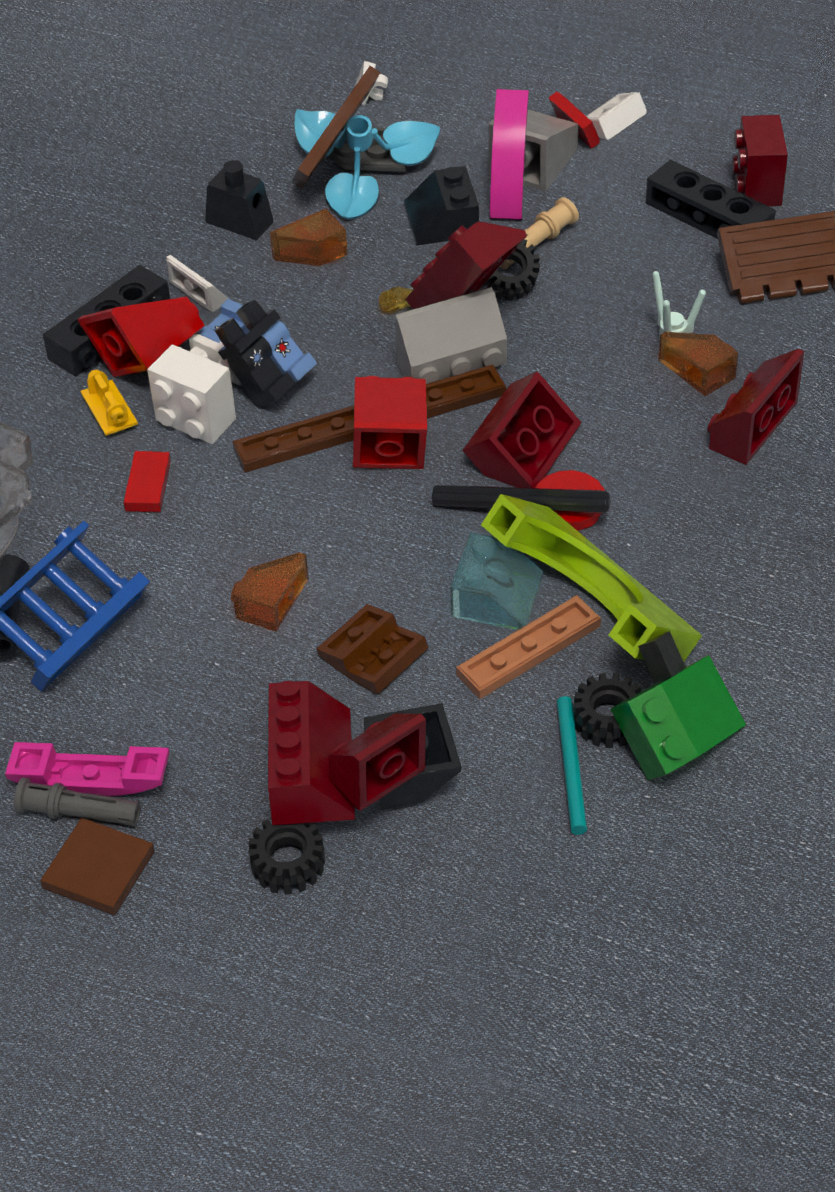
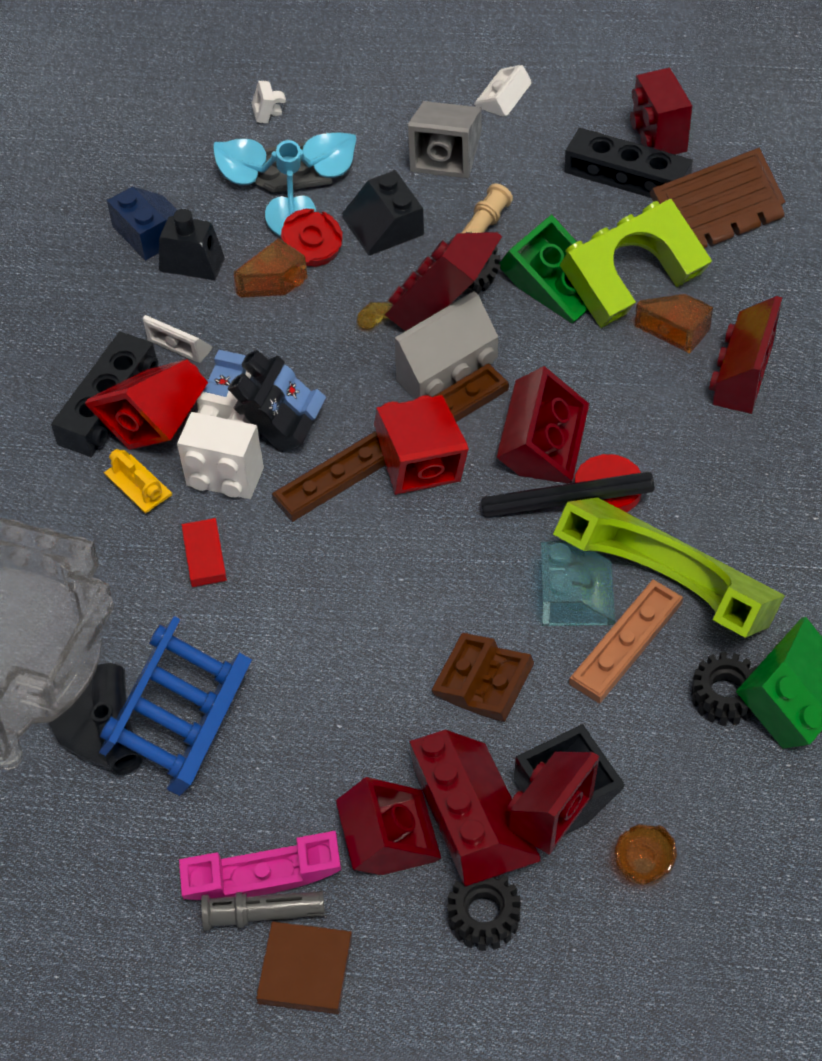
camera: 15 degrees left, 5 degrees up
clear orange slope [231,552,309,632] -> none
reddish brown hinge [292,66,380,189] -> none
dark pink slope [490,89,529,220] -> none
red tile [549,91,600,149] -> none
teal bar [556,696,587,835] -> none
pearl dark grey slope [638,631,686,683] -> none
light aqua plant [652,271,706,348] -> none
none -> dark blue slope [107,186,177,261]
none -> red tile [280,208,342,267]
none -> dark red slope [336,777,441,875]
none -> green slope [499,214,588,323]
none -> lime arch [560,198,712,328]
none -> clear orange hair [614,824,677,886]

